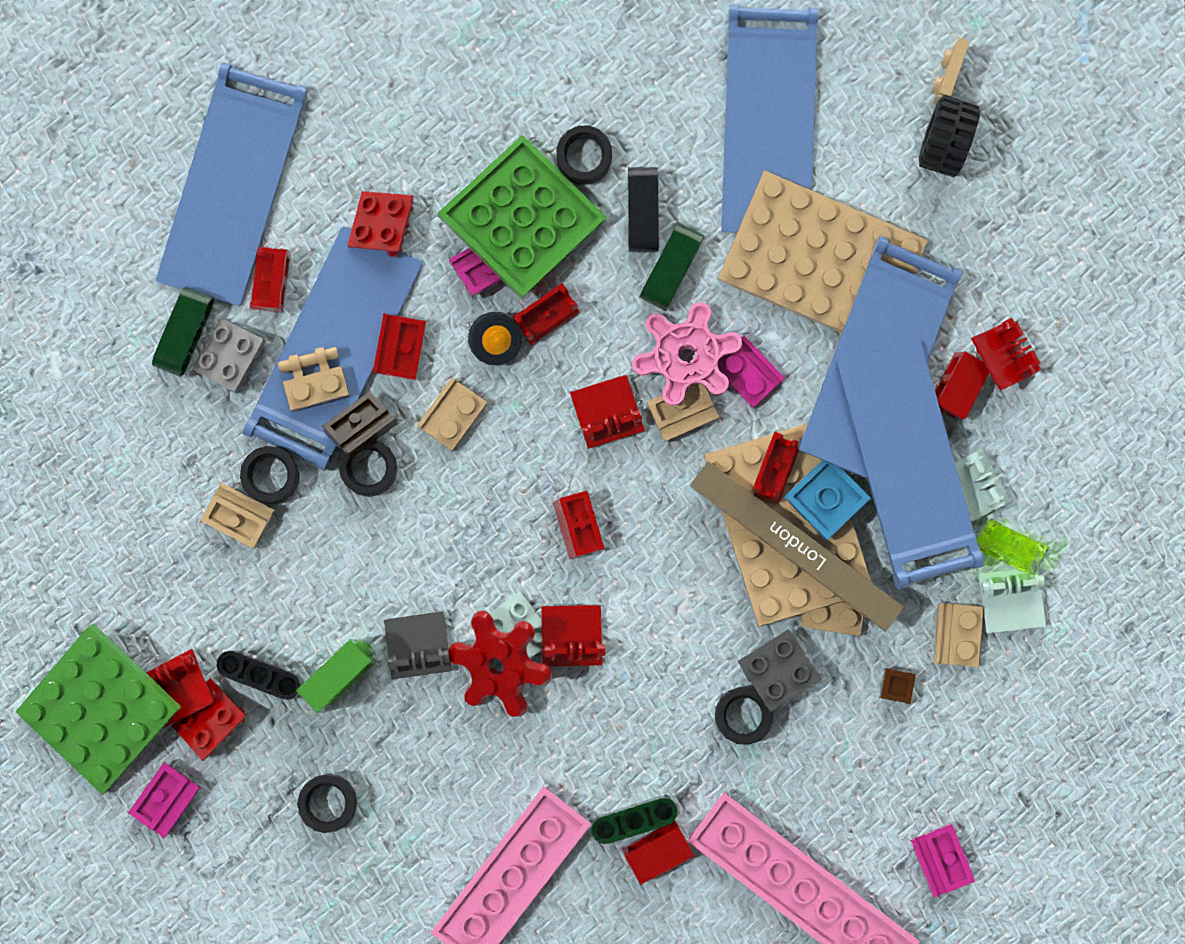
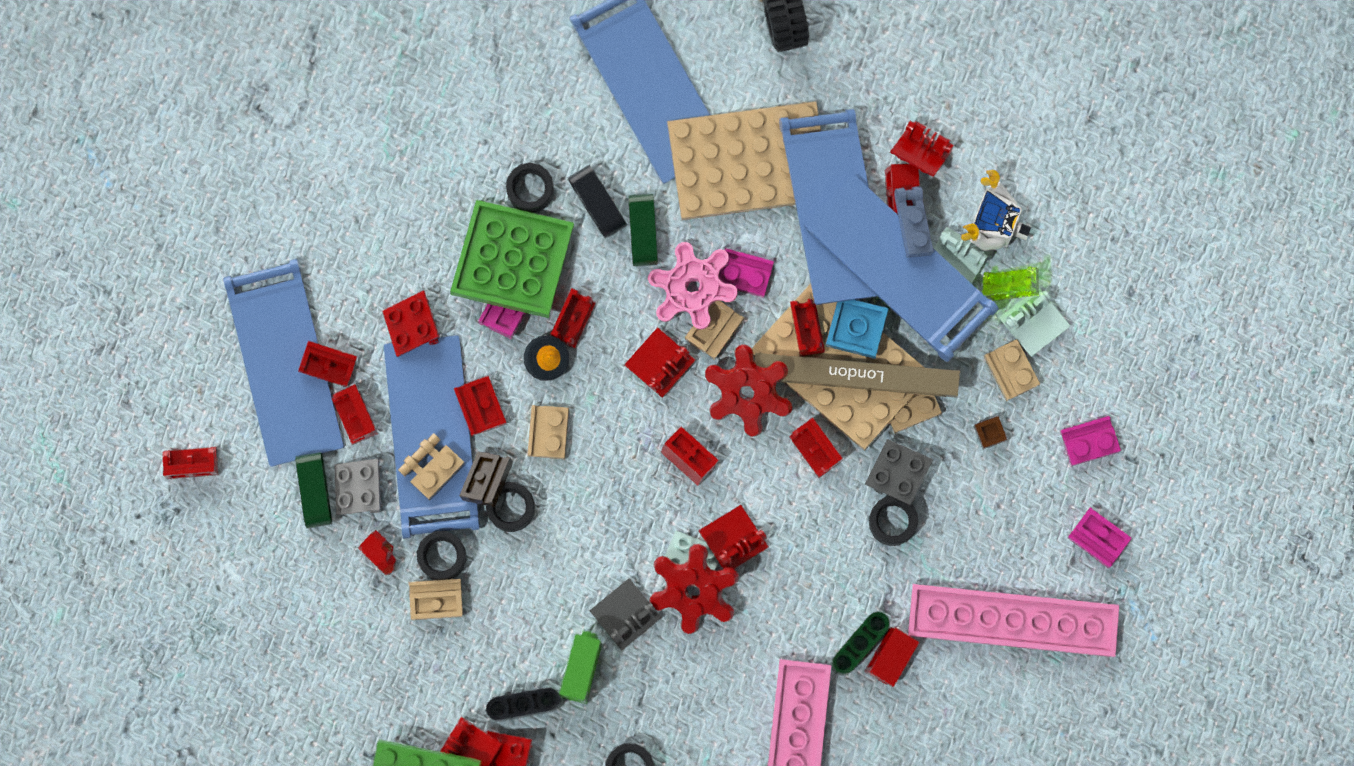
camera: 25 degrees left, 5 degrees down
none -> red hinge [162,447,218,479]
none -> red hinge [298,341,357,387]
none -> red rock [358,530,396,575]
none -> red plate [705,344,793,437]
none -> red hinge [789,417,843,478]
none -> sand blue plate [894,186,934,258]
none -> torso [961,170,1032,251]
none -> dark pink plate [1060,416,1121,467]

